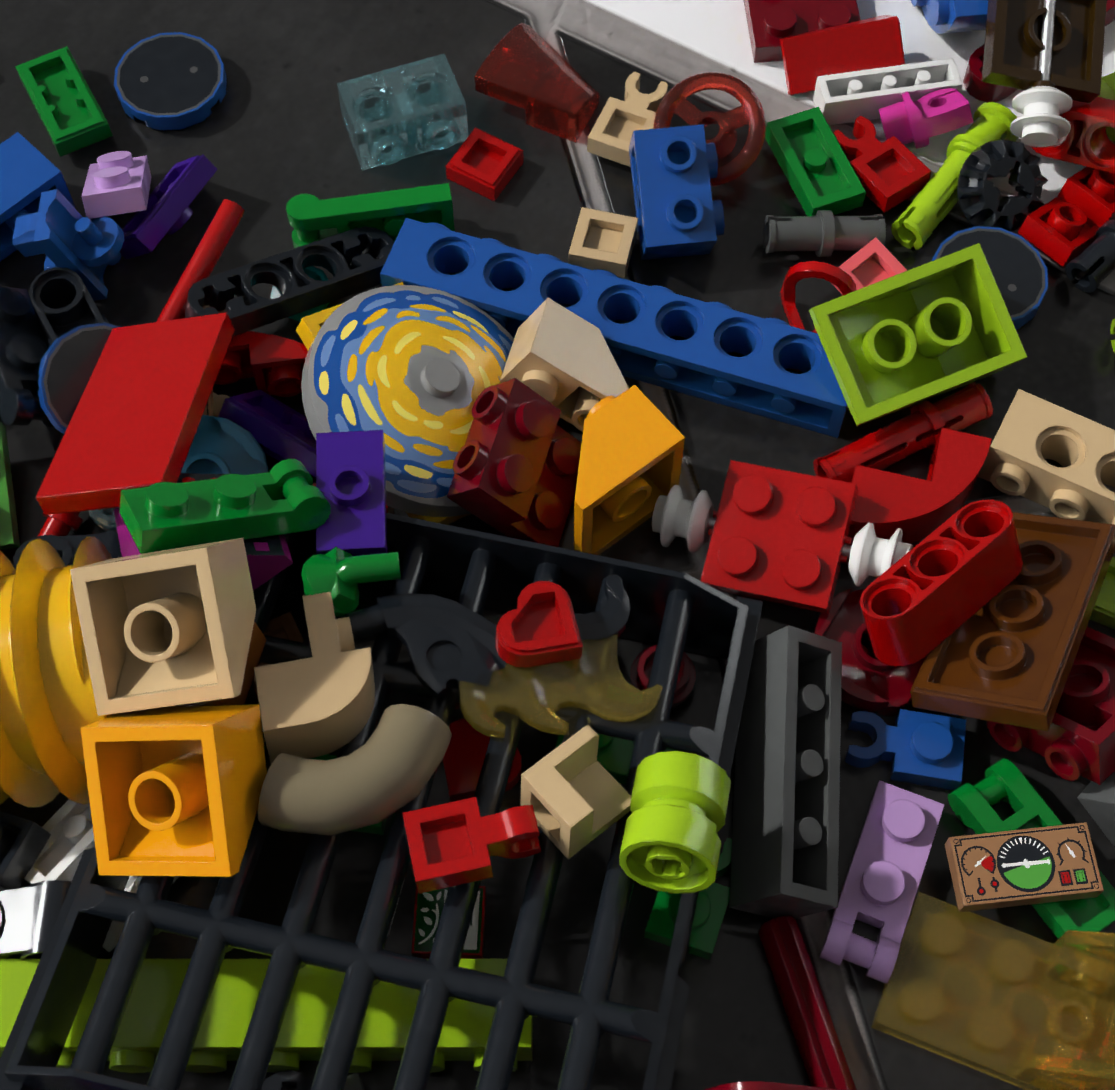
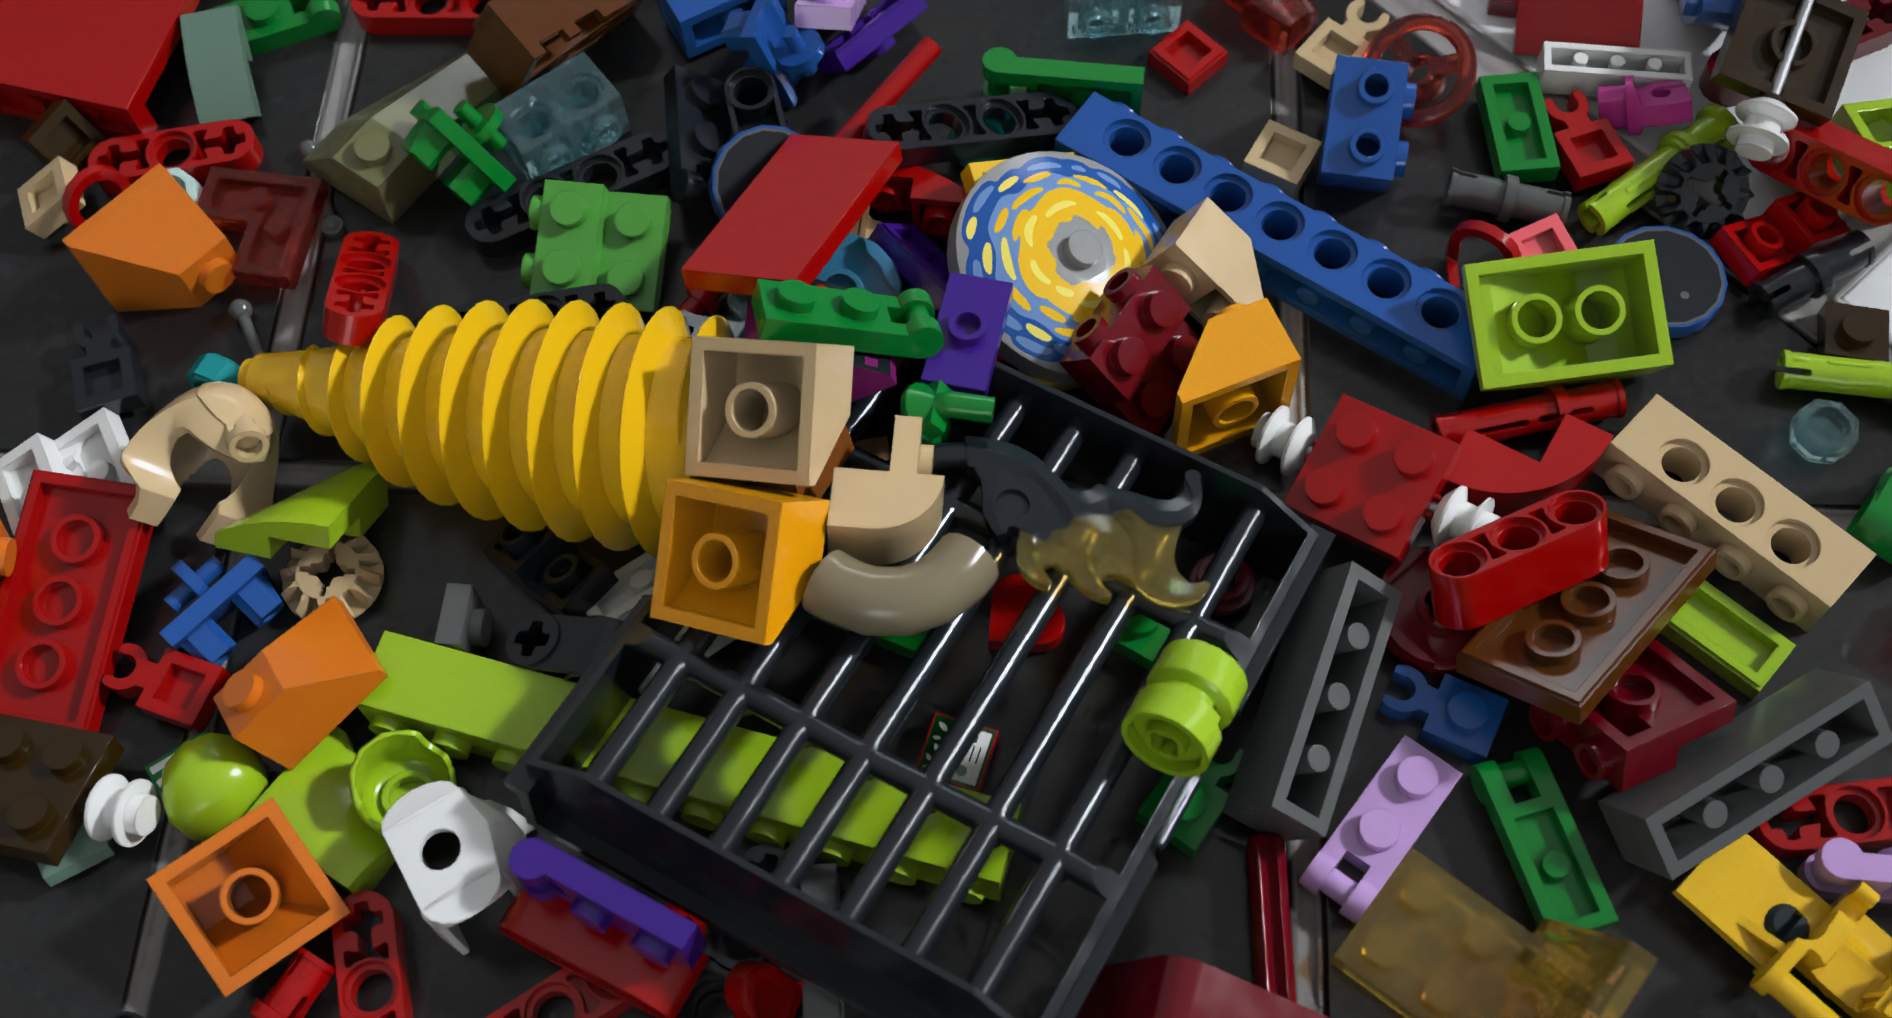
camera: 20 degrees right, 0 degrees up
red plate [402,797,541,894] -> none
red tile [495,581,583,667] -> none
tan panel [520,725,631,859] -> none
medium nougat tile [945,822,1104,912] -> none

